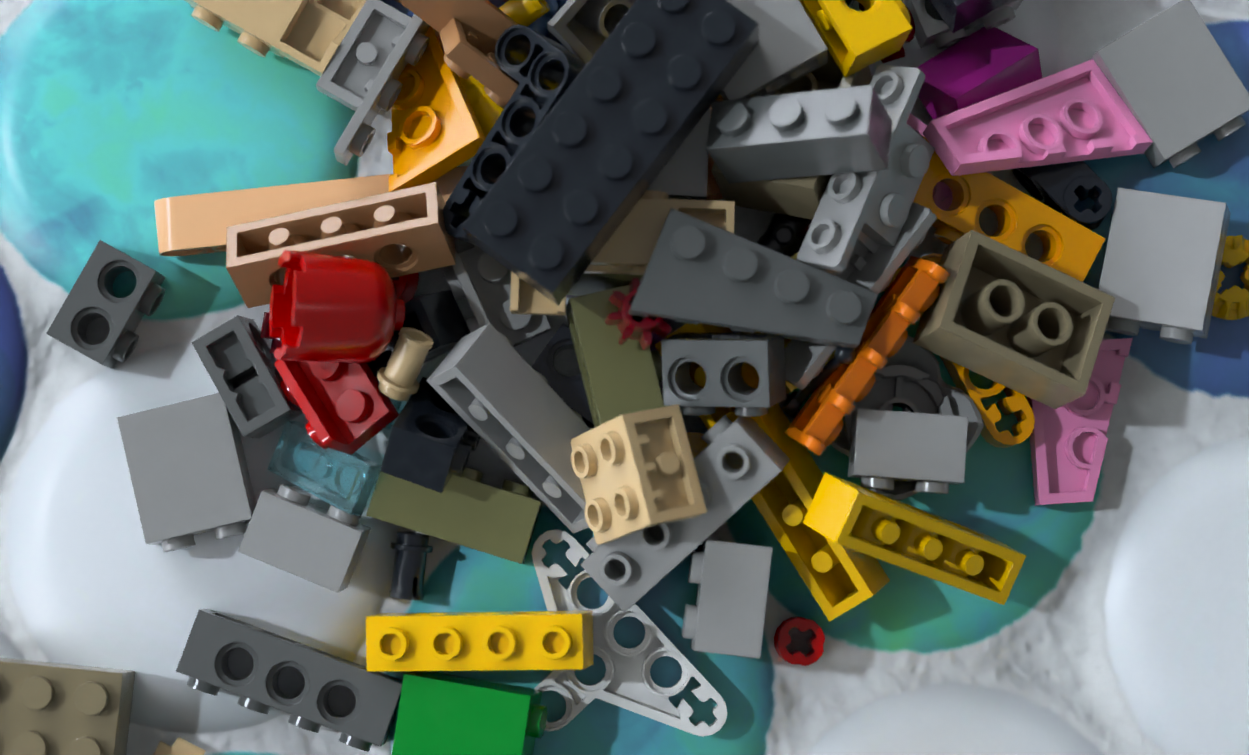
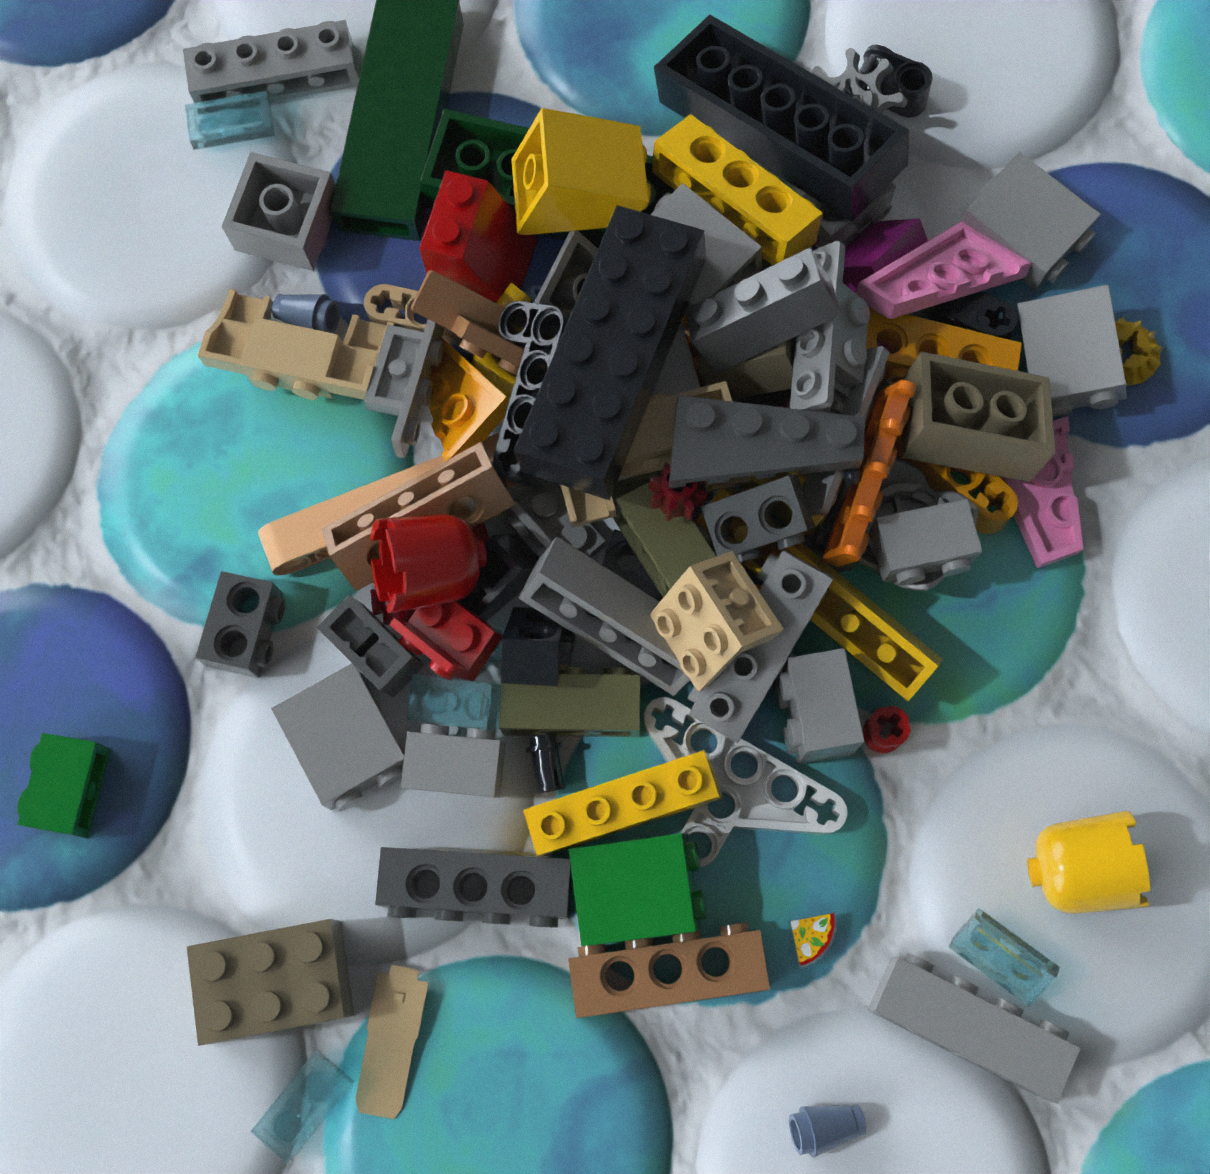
camera: 10 degrees left, 10 degrees down
tan pin [377,327,433,401] -> none
yellow brick [803,472,1026,605] -> none

